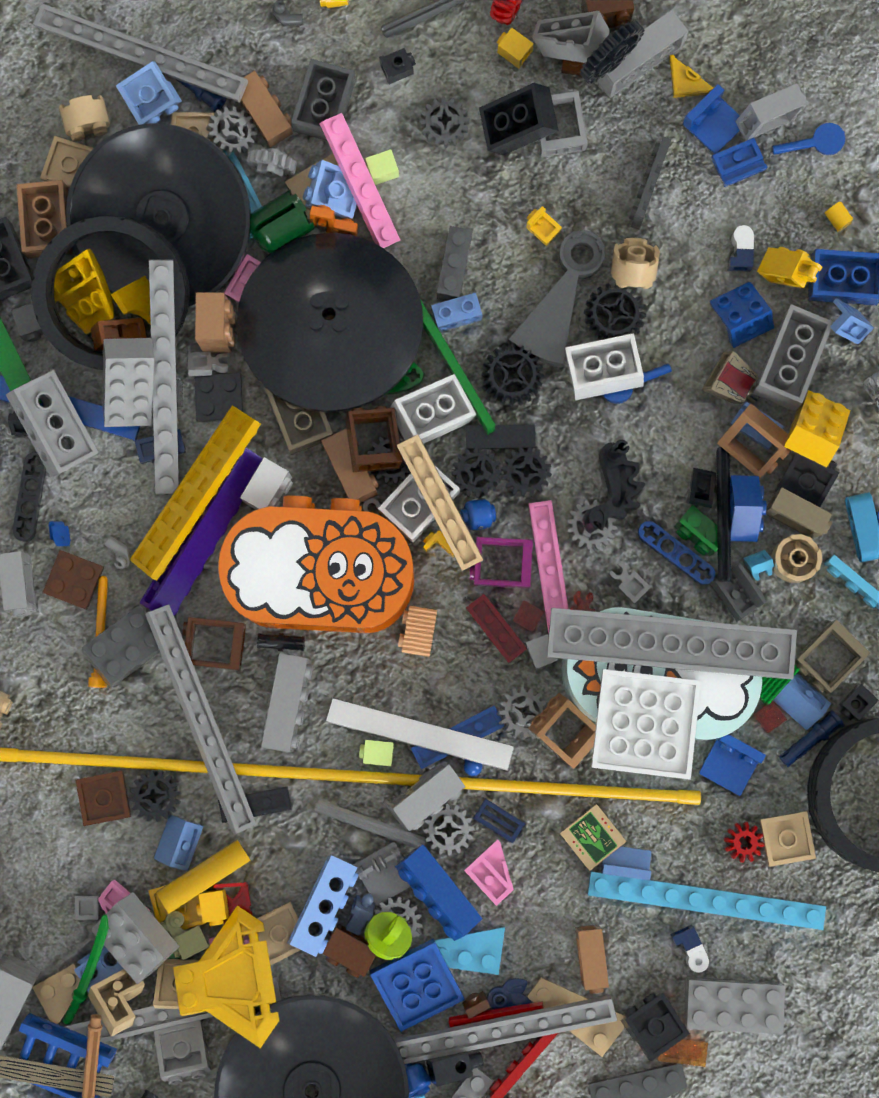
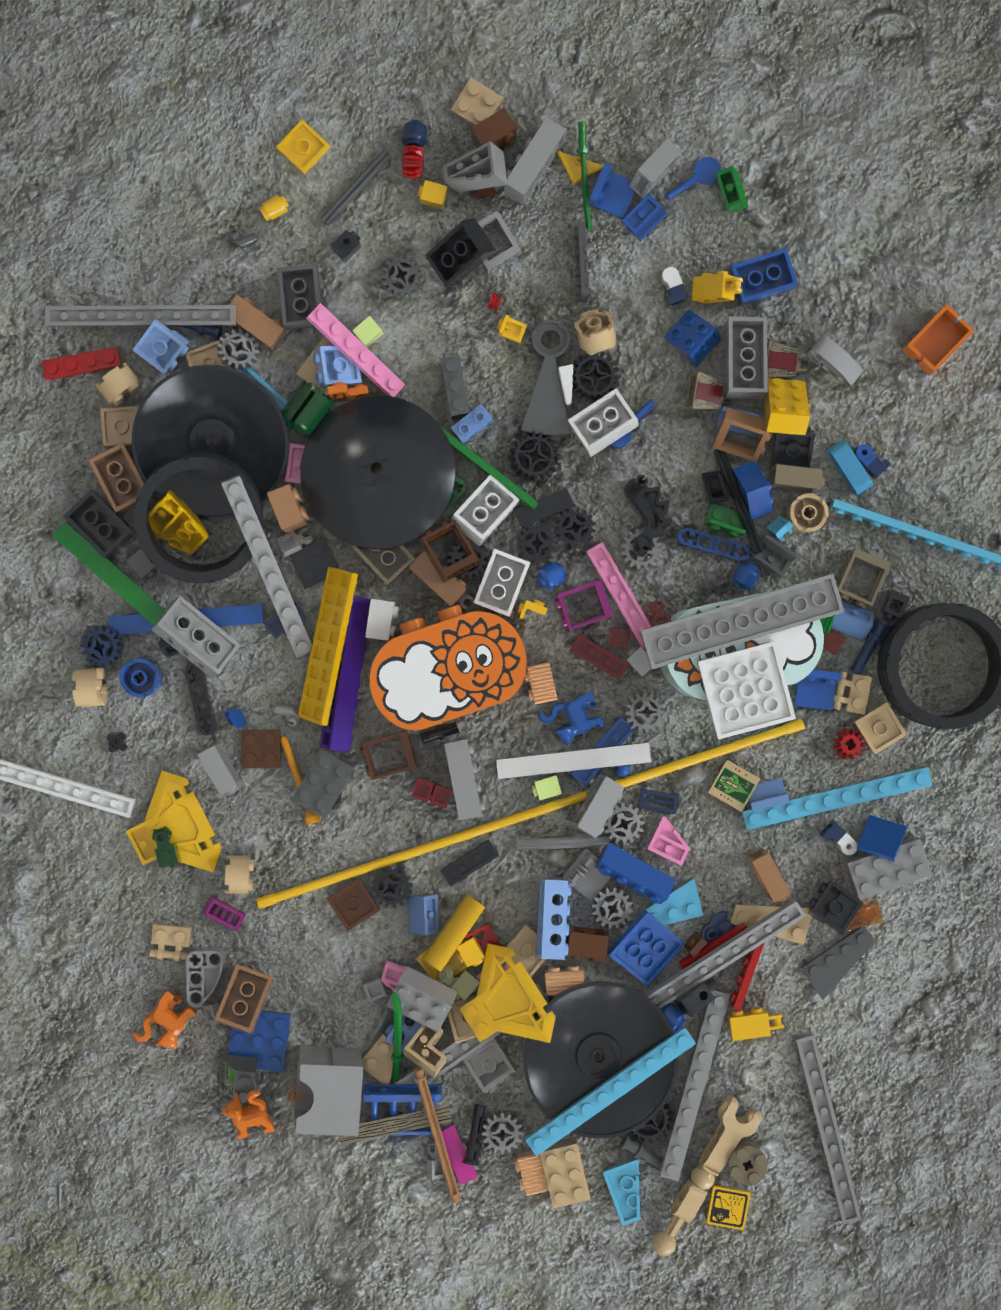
camera: 20 degrees left, 5 degrees up
dark orange brick [91,318,146,351] -> none
light grey brick [102,338,154,427] -> none
yellow tile [111,276,151,325] -> none
light grey plate [145,605,256,834] -> none
light grey gear [246,148,297,178] -> none
sand blue piece [346,894,376,935] -> none
lime tile [364,912,412,960] -> none
tan plate [397,434,483,571] -> none
medium nougat window [528,693,596,769] -> none
black gear [580,20,645,84] -> none
light grey plate [609,562,651,604] -> none
yellow brick [824,201,853,232] -> none
medium blue panel [830,298,874,344] -> none
none -> red plate [41,347,122,381]
none -> dark red hips [411,777,453,809]
none -> red bush [488,292,502,312]
none -> blue animal [538,691,605,745]
none -> light nougat brick [544,965,584,996]
none -> white slope [558,364,574,408]
none -> green sword [576,121,591,230]
none -> green brick [715,166,749,213]
none -> blue head [732,562,760,591]
none -> torso [767,341,808,380]
none -> tan plate [833,671,872,715]
none -> blue tile [857,815,907,861]

